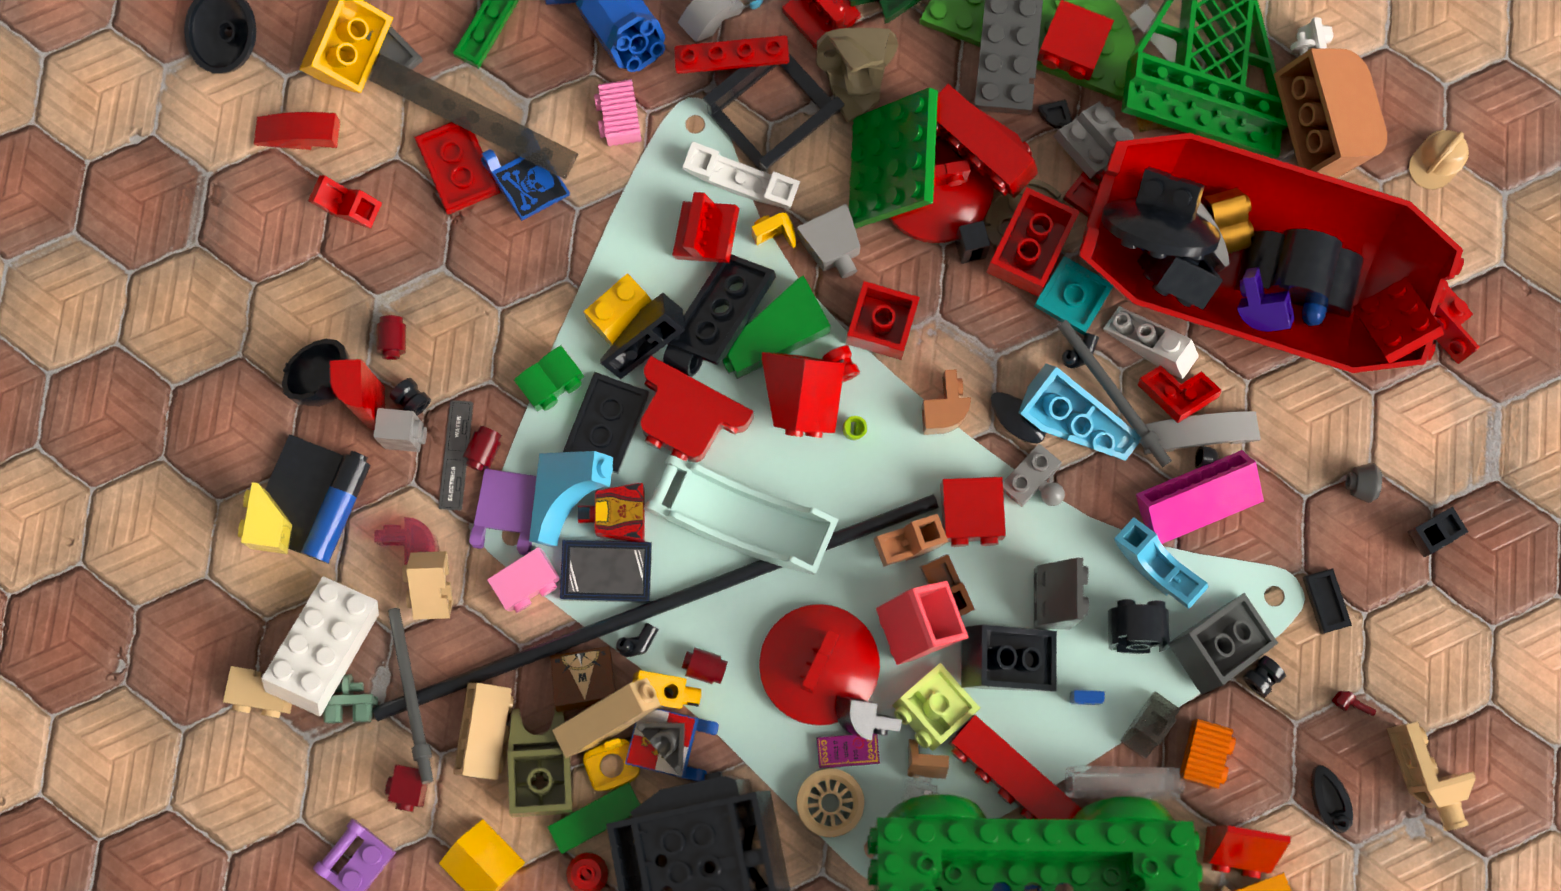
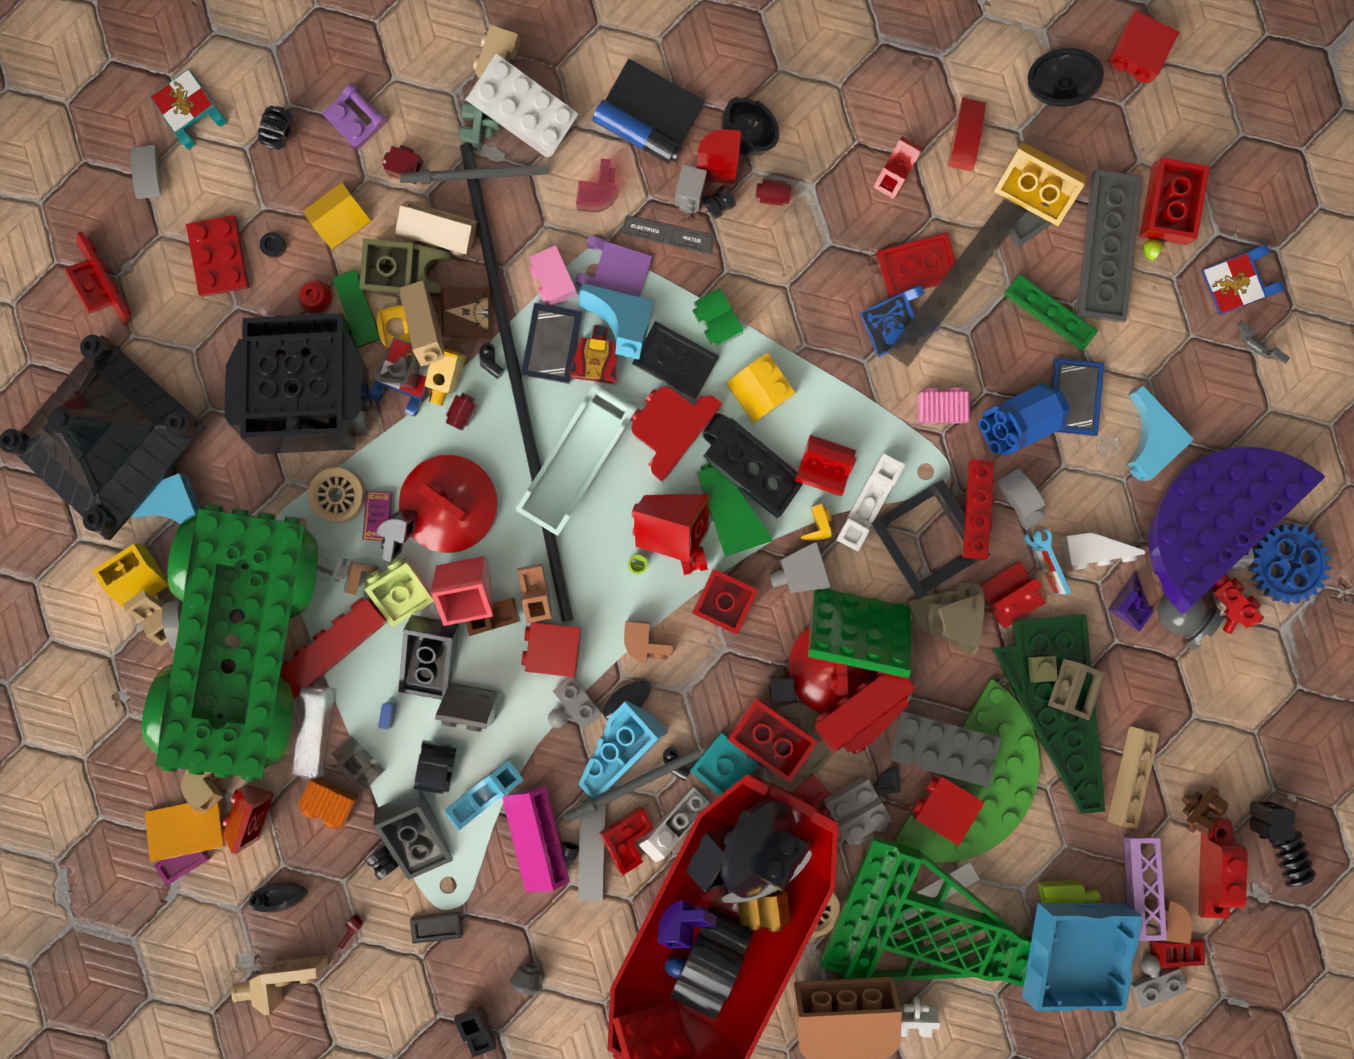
camera: 100 degrees right, 10 degrees up
light yellow slope [238,482,292,554] -> none
tan brick [402,551,453,620] -> none
dark red brick [462,426,502,472] -> none
black slope [600,293,685,380] -> none

